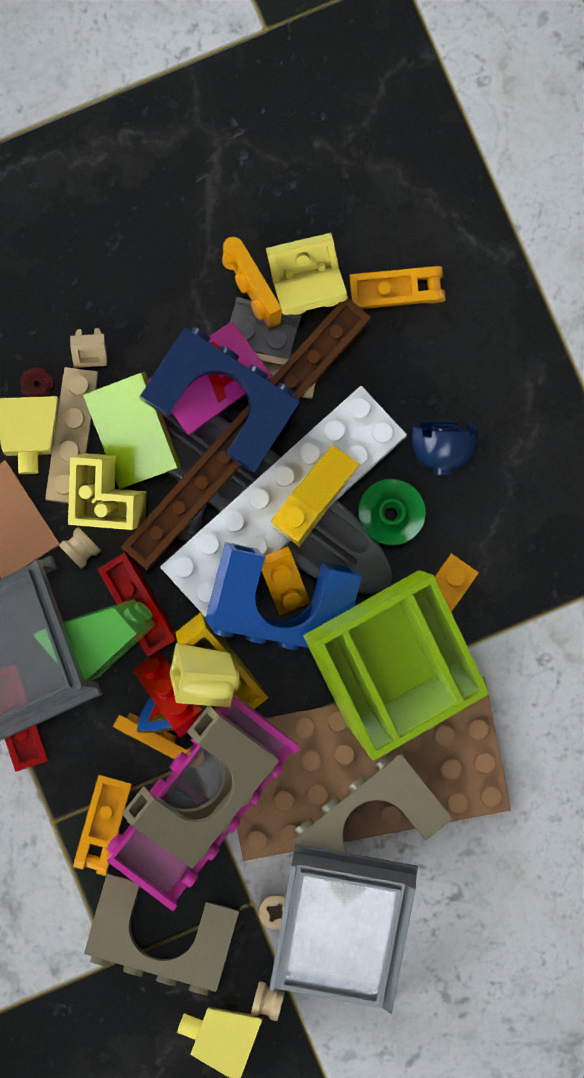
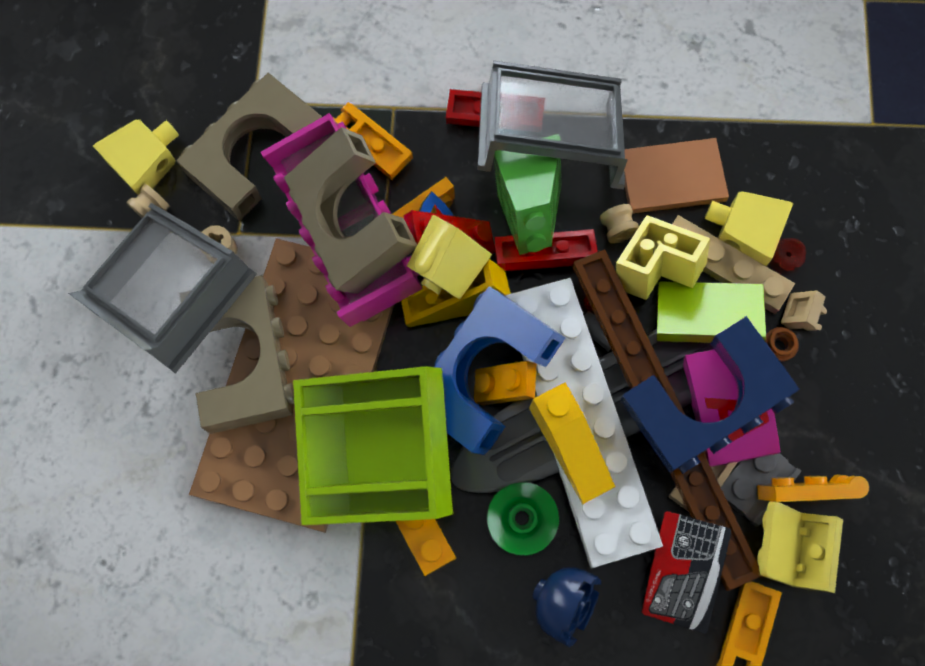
camera: 115 degrees right, 10 degrees down
none -> sticker [642,511,732,633]
none -> dark orange plate [765,327,799,362]

